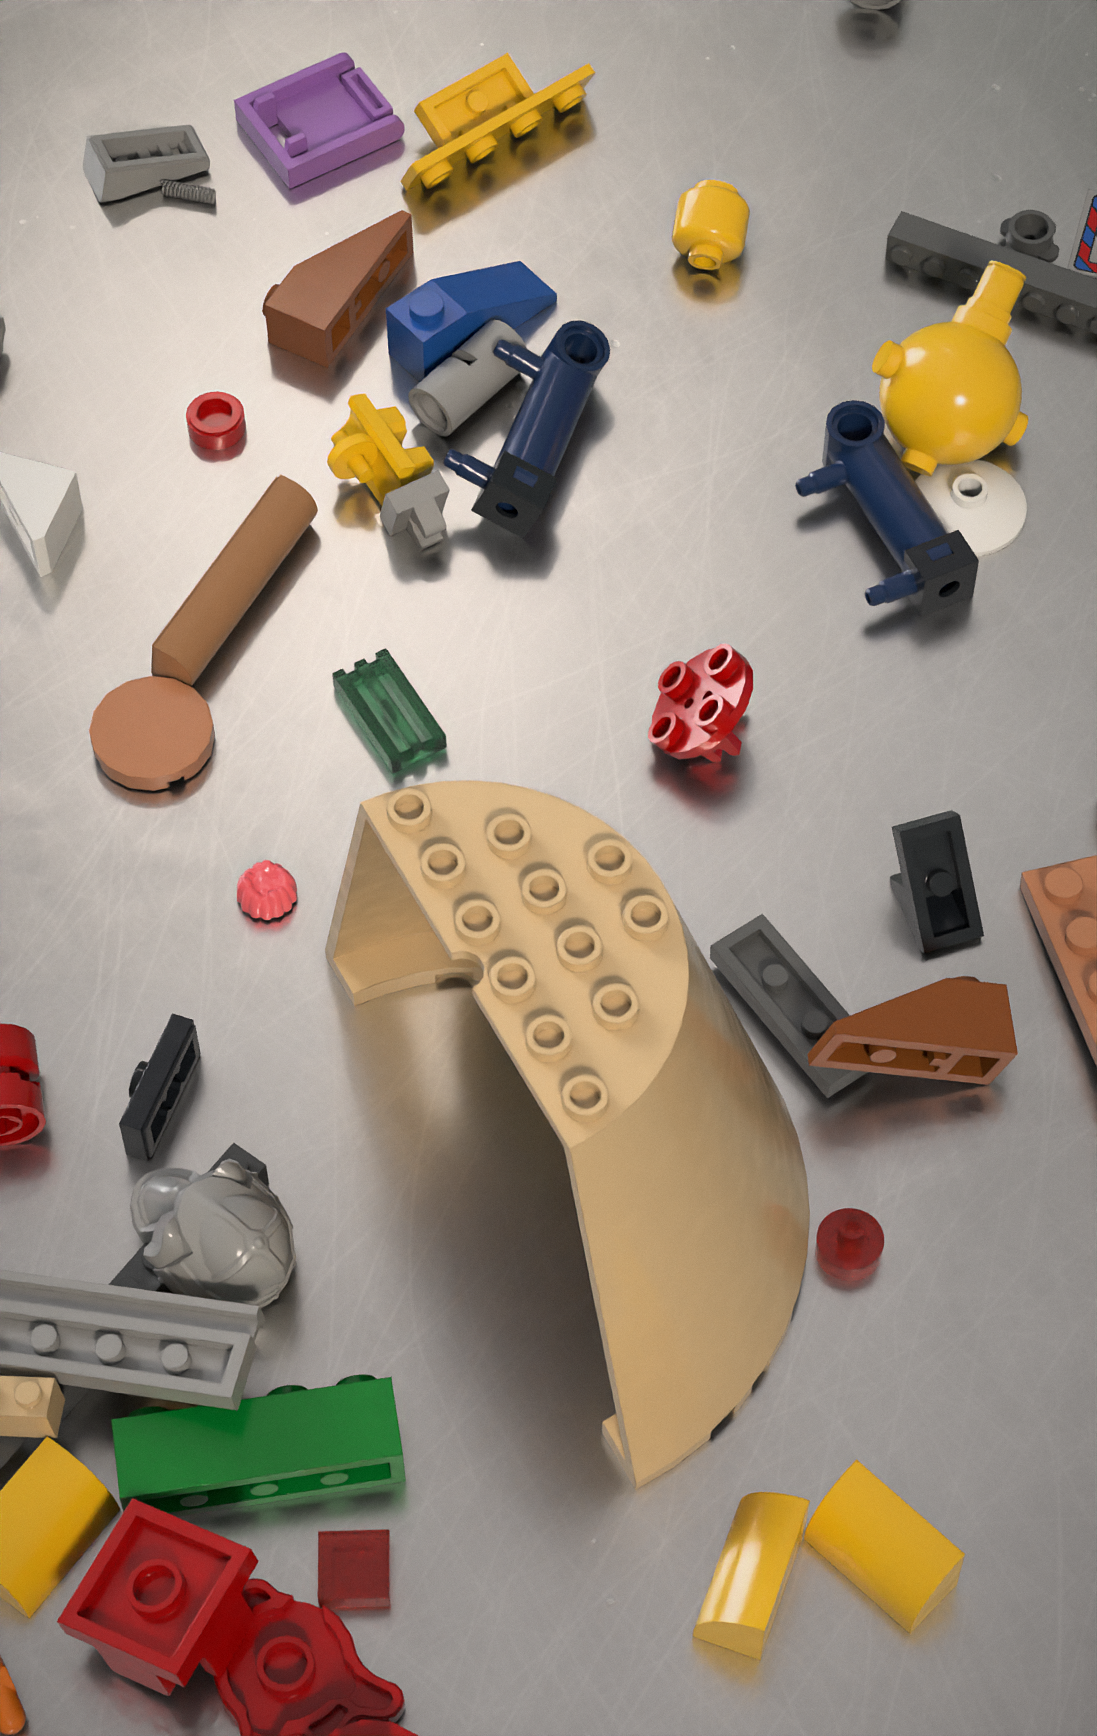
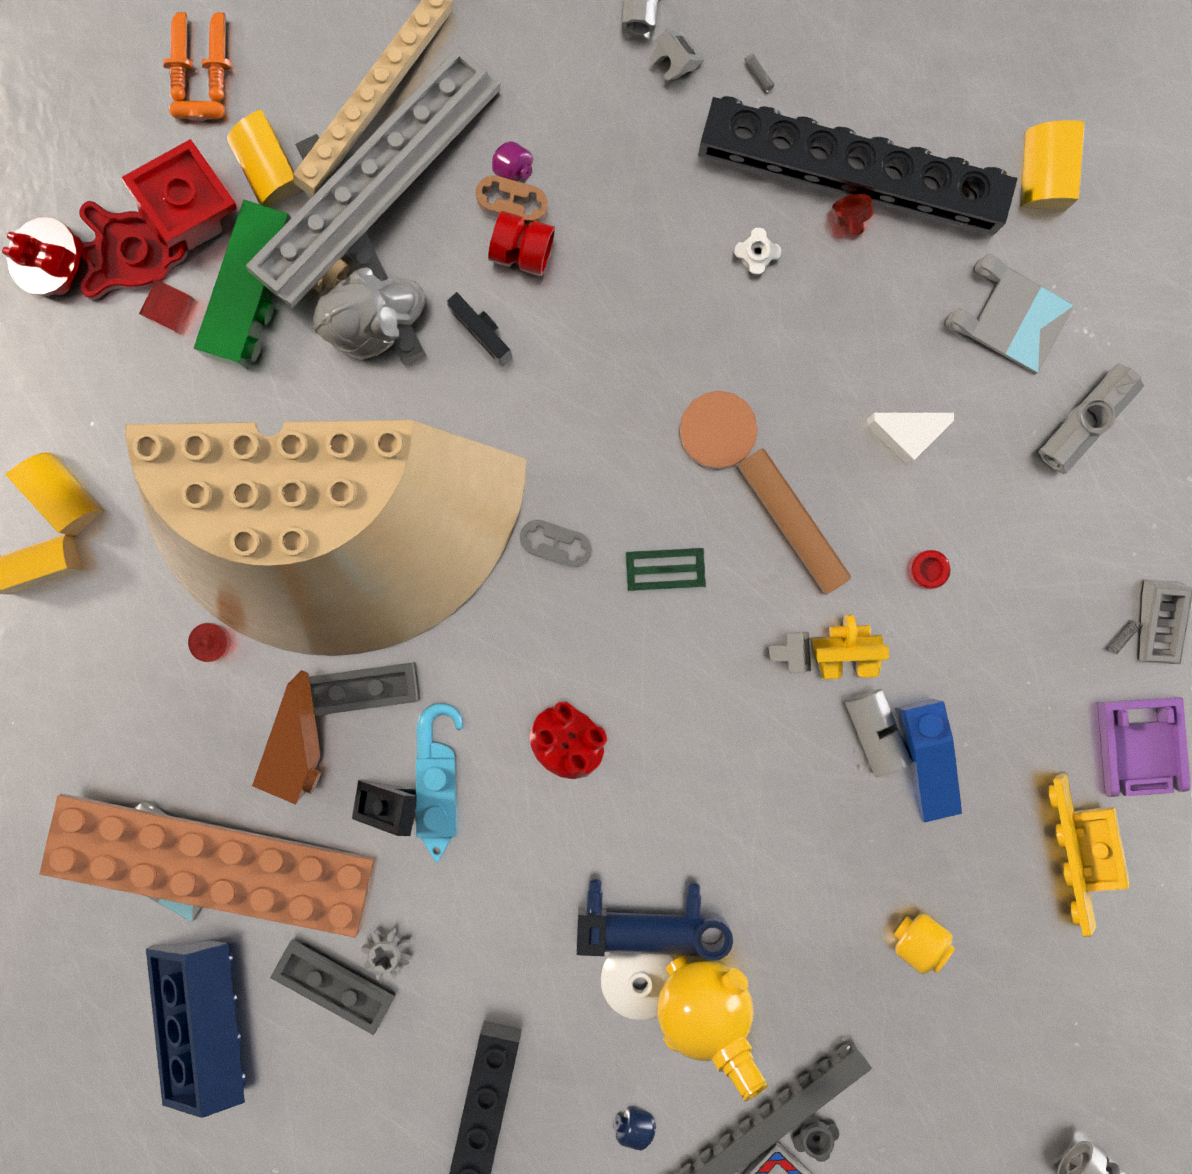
camera: 120 degrees right, 30 degrees up
coral piece [237,860,297,920] -> none
dark orange slope [262,210,414,368] -> none
dark blue piece [443,321,610,538] -> none
none -> medium azure plate [416,703,463,862]

